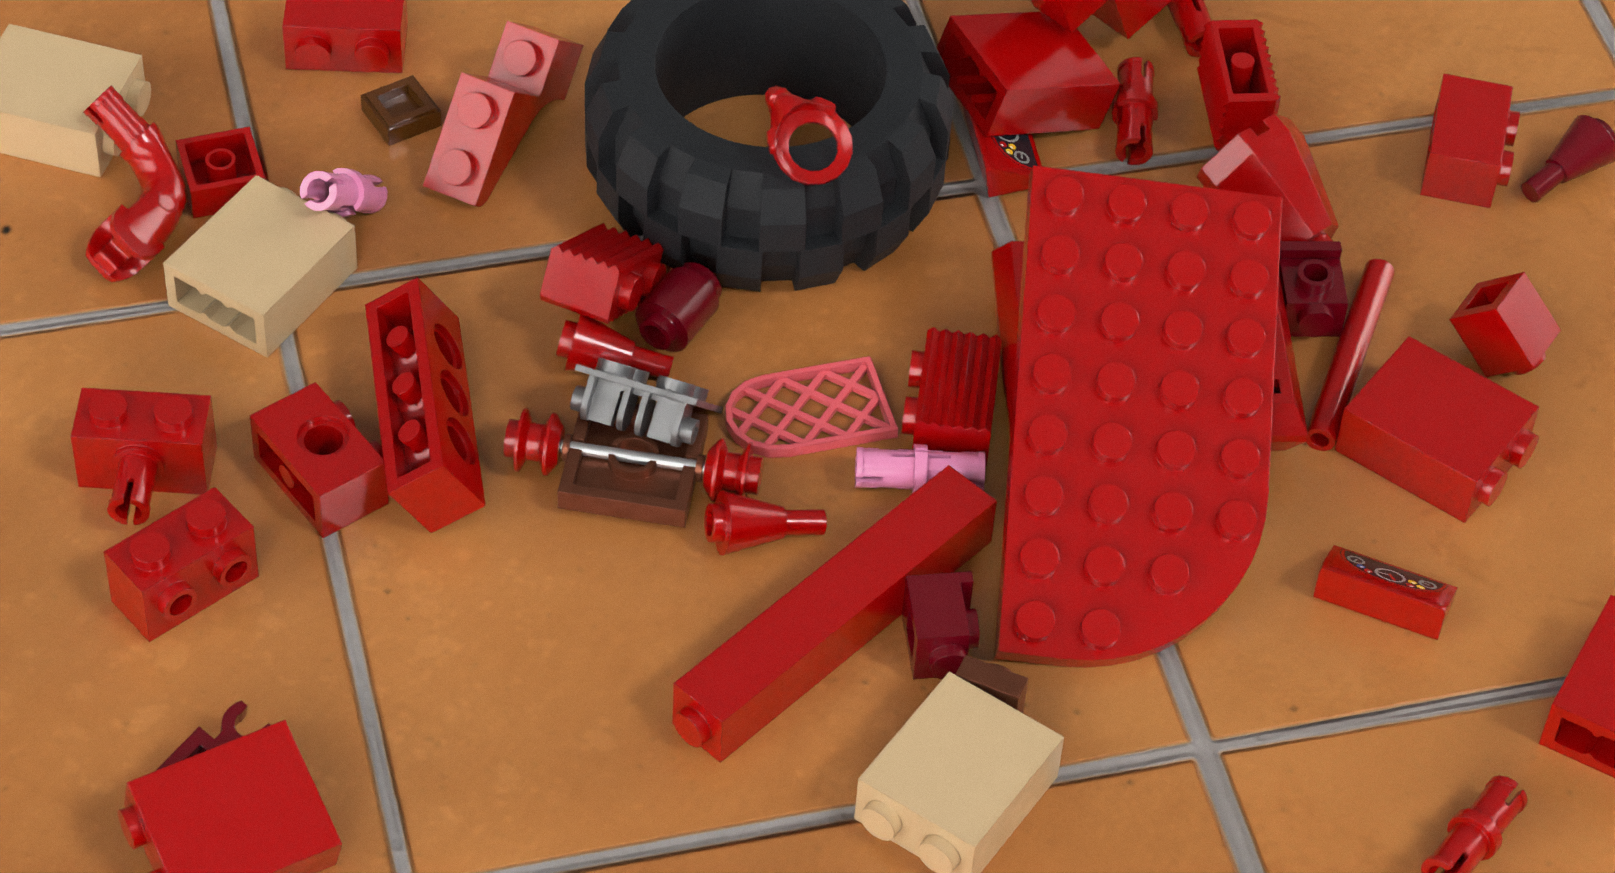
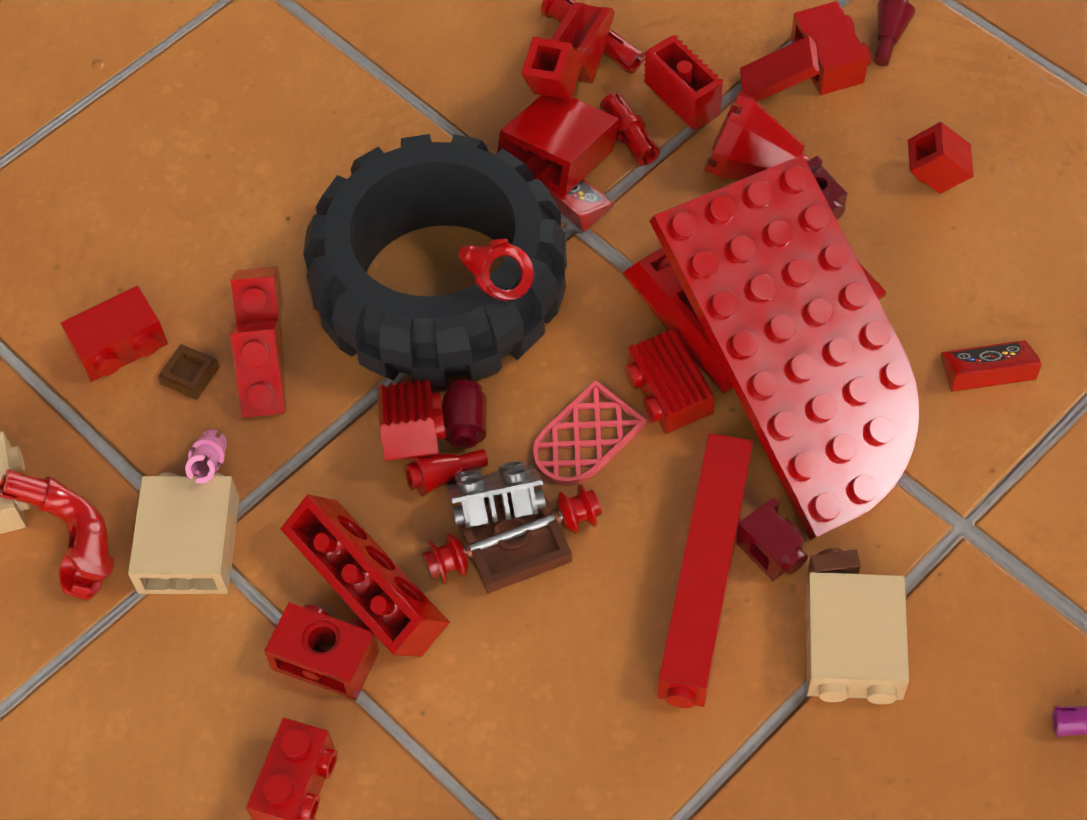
camera: 25 degrees left, 10 degrees up
red brick [70,388,217,525] -> none
red piece [175,126,266,218] -> none
red cone [704,490,827,556] -> none
bright pink pin [855,444,985,493] -> none
red piece [1306,259,1395,451] -> none
red brick [1335,336,1539,523] -> none
none -> red tile [740,36,820,102]

